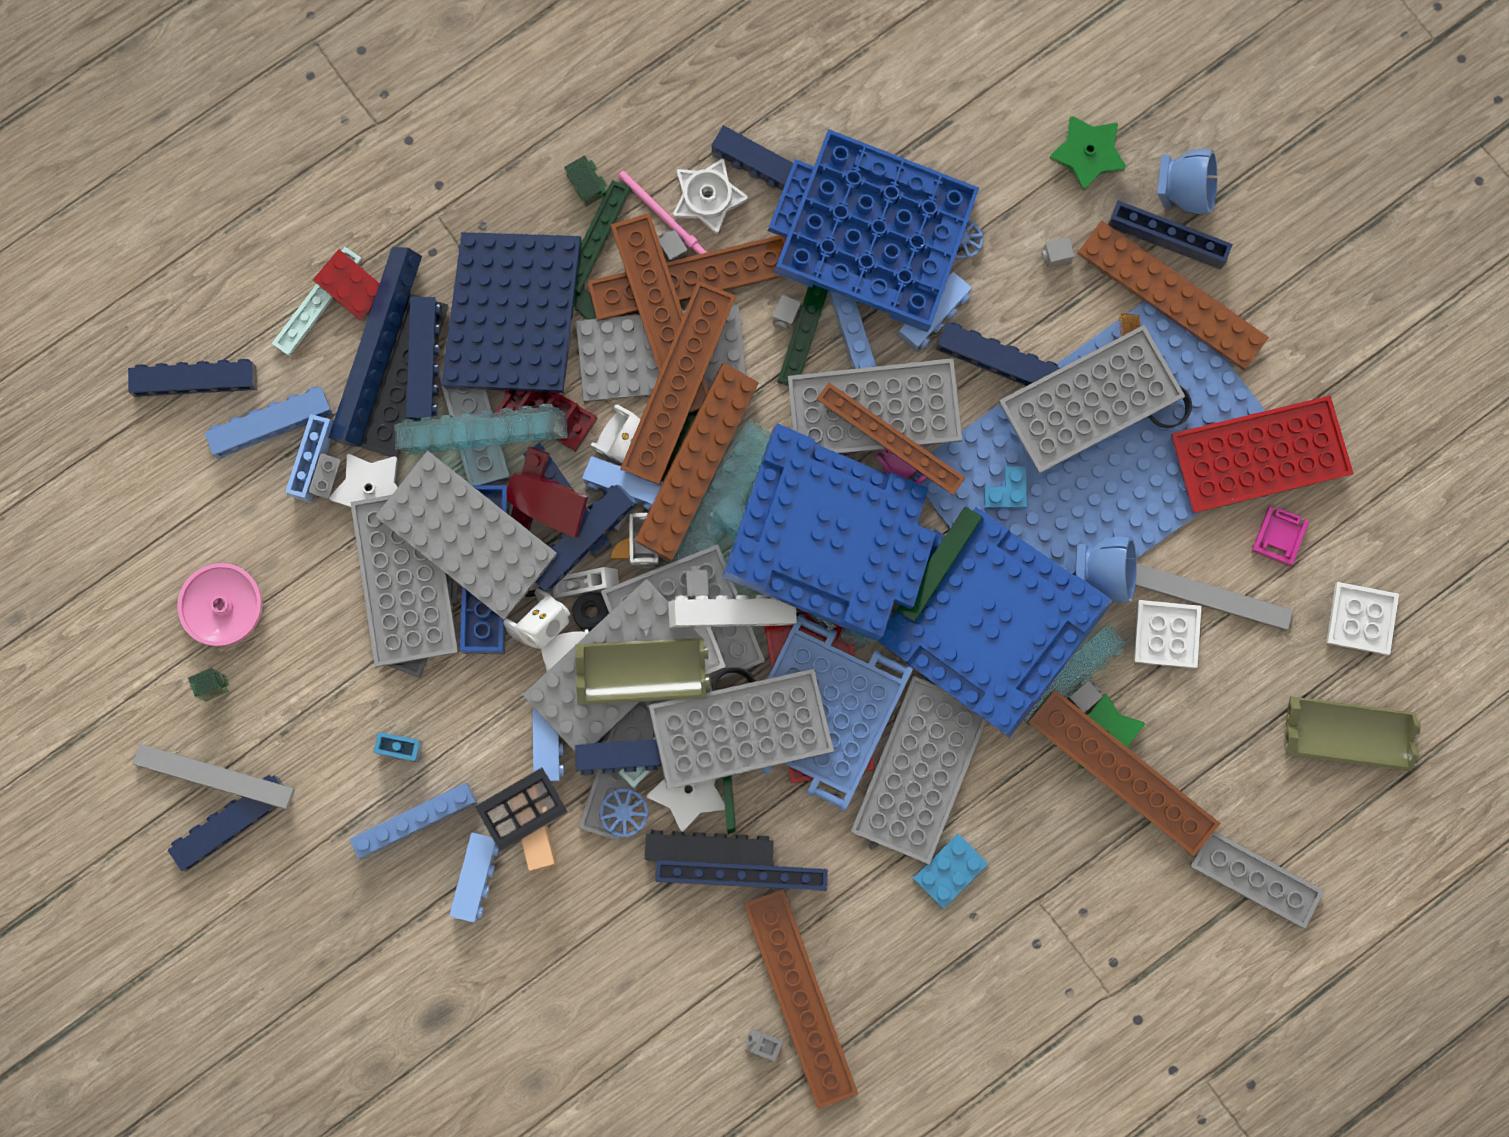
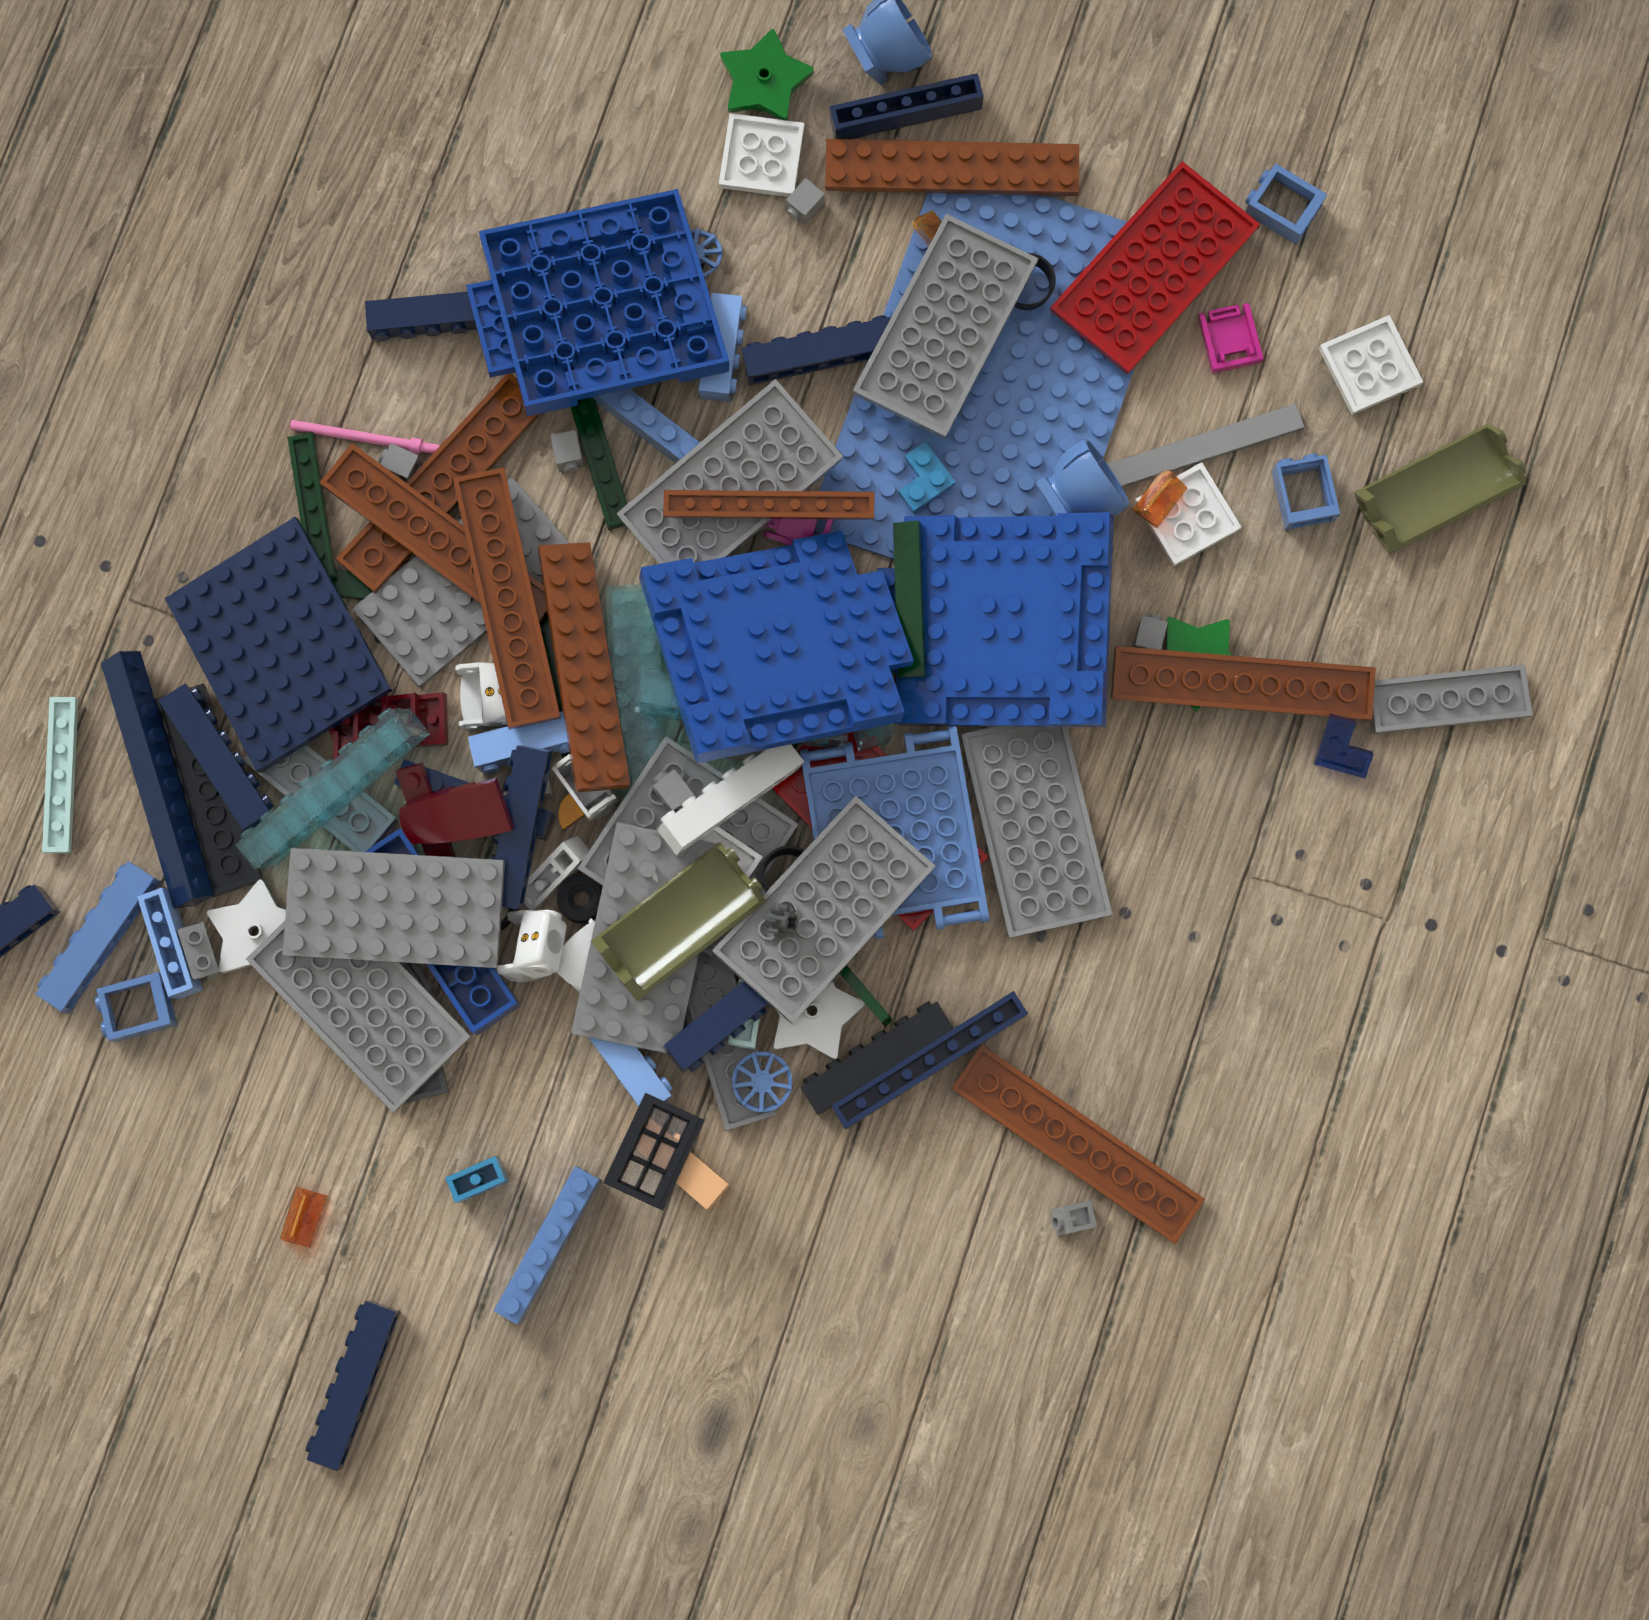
camera: 30 degrees left, 0 degrees up
light grey tile [132,744,295,810] -> none
bright pink dish [177,563,263,647] -> none
clear green brick [188,668,229,702] -> none
red plate [312,249,380,321] -> none
light blue brick [449,832,499,923] -> none
clear green brick [564,155,607,207] -> none
white plate [673,159,748,235] -> none
dark azure plate [913,834,988,909] -> none
clear light blue brick [1024,624,1126,725] -> none
none -> medium blue window [95,972,177,1043]
none -> clear orange slope [280,1187,327,1248]
none -> white plate [719,113,805,197]
none -> dark grey gear [765,903,799,939]
none -> clear orange slope [1132,470,1188,528]
none -> medium blue window [1245,163,1327,245]
none -> medium blue window [1272,453,1340,530]
none -> clear blue plate [1314,713,1374,778]

